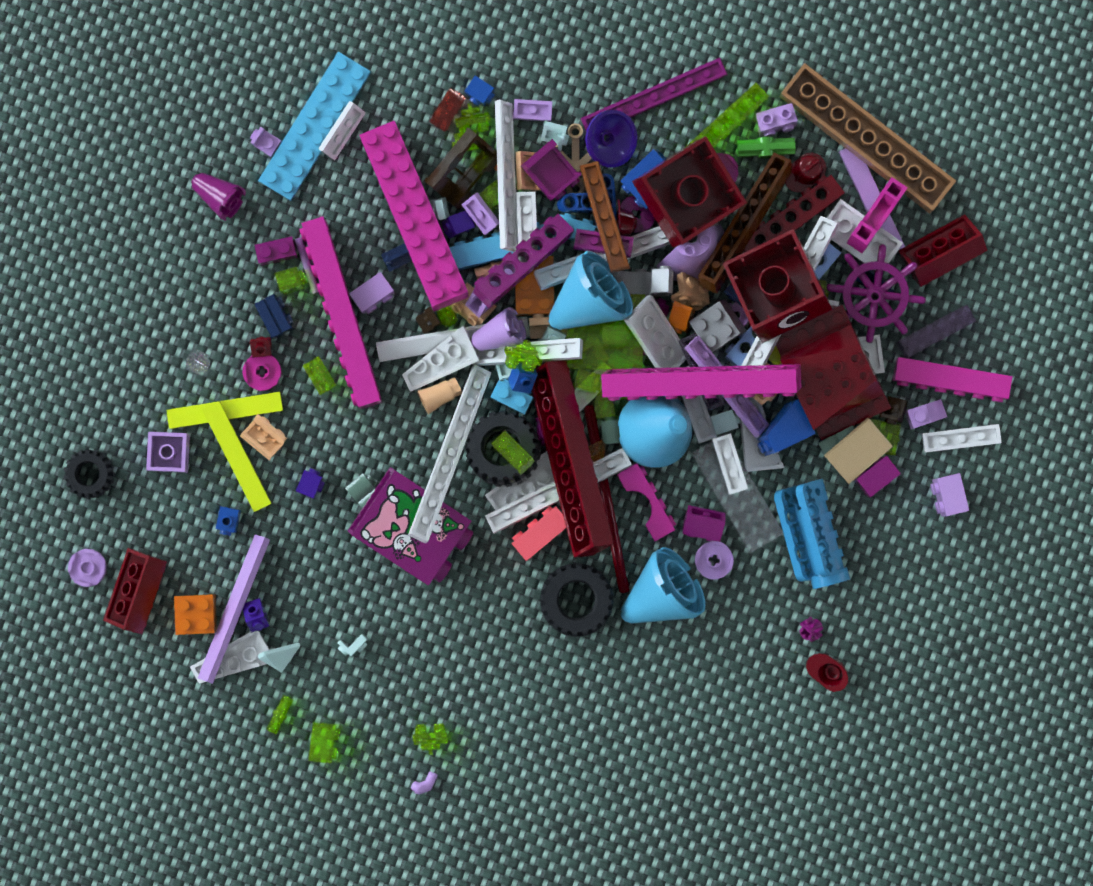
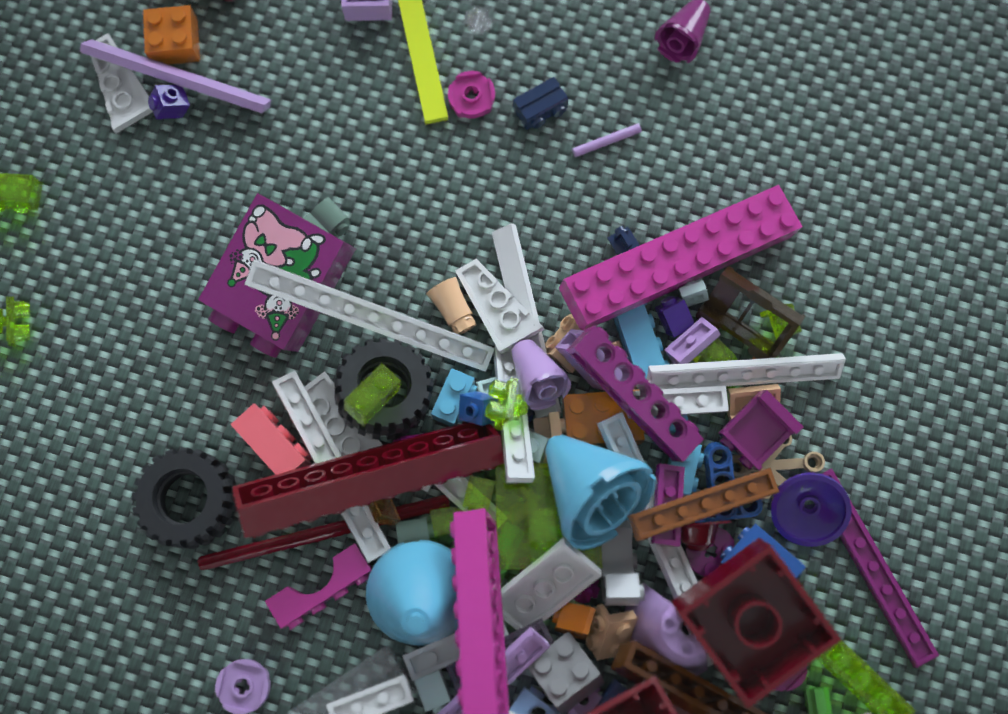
camera: 85 degrees right, 10 degrees down
neon yellow tile [202,401,271,512] -> none
blue brick [215,506,241,536] -> none
light nougat bracket [240,414,287,460] -> none
lavender bracket [250,127,282,158] -> none
dark red bracket [250,337,272,358] -> none
magenta brick [254,236,298,266] -> none
medium azure plate [258,52,371,201] -> none
light aqua slope [258,643,300,673] -> none
clear neon green pin [266,694,294,735] -> none
clear neon green brick [274,266,307,295] -> none
dark purple brick [296,468,325,499] -> none
dark pink brick [299,216,383,409] -> none
clear neon green hips [302,356,337,395] -> none
white plate [319,101,366,160] -> none
light aqua bracket [338,634,368,656] -> none
lavender brick [349,272,394,314] -> none
dark brown bracket [415,306,441,334] -> none
clear red slope [429,87,467,132] -> none
clear neon green cone [436,306,458,328] -> none
clear neon green hips [455,103,490,135] -> none
blue brick [464,76,495,107] -> none
lavender plate [513,99,552,122] -> none
light aqua bracket [541,121,569,152] -> none
medium azure cone [621,547,705,624] -> none
magenta brick [682,505,726,542] -> none

